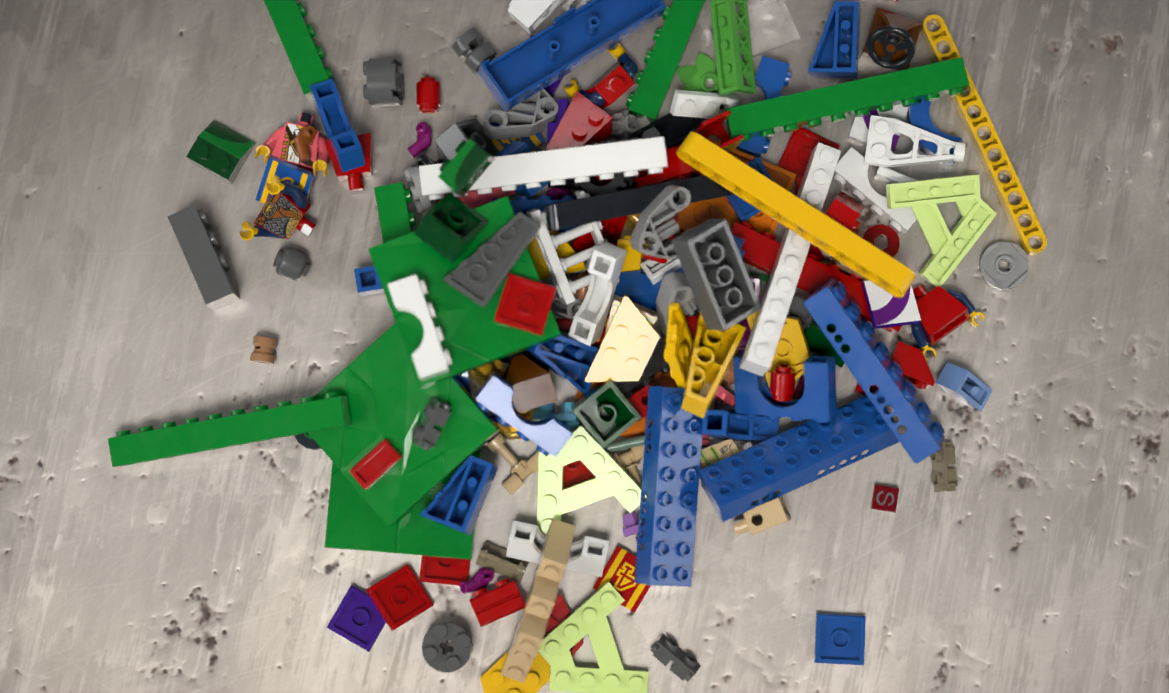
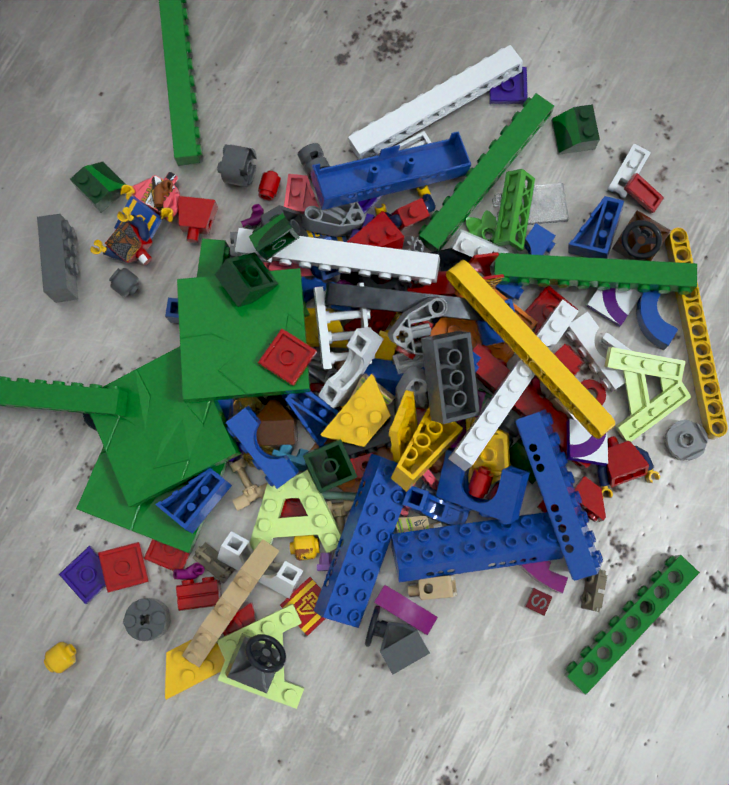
camera: 20 degrees right, 5 degrees down
medium nougat wheel [250,336,278,364] -> none
blue arch [310,79,366,173] -> none
red tile [349,439,402,490] -> none
white arch [388,274,452,381] -> none
dark grey hinge [412,397,451,451] -> none
dark grey wing [443,212,541,309] -> none
dark grey hinge [650,634,701,682] -> none
blue tile [814,614,866,665] -> none
white plate [864,115,966,167] -> none
medium blue slope [935,362,993,411] -> none
none -> piece [225,633,286,693]
none -> coral wing [284,174,319,214]
none -> yellow head [290,535,320,561]
none -> dark grey piece [365,605,430,675]
none -> magenta slope [374,585,438,635]
none -> magenta slope [515,557,568,594]
none -> green brick [564,555,700,695]

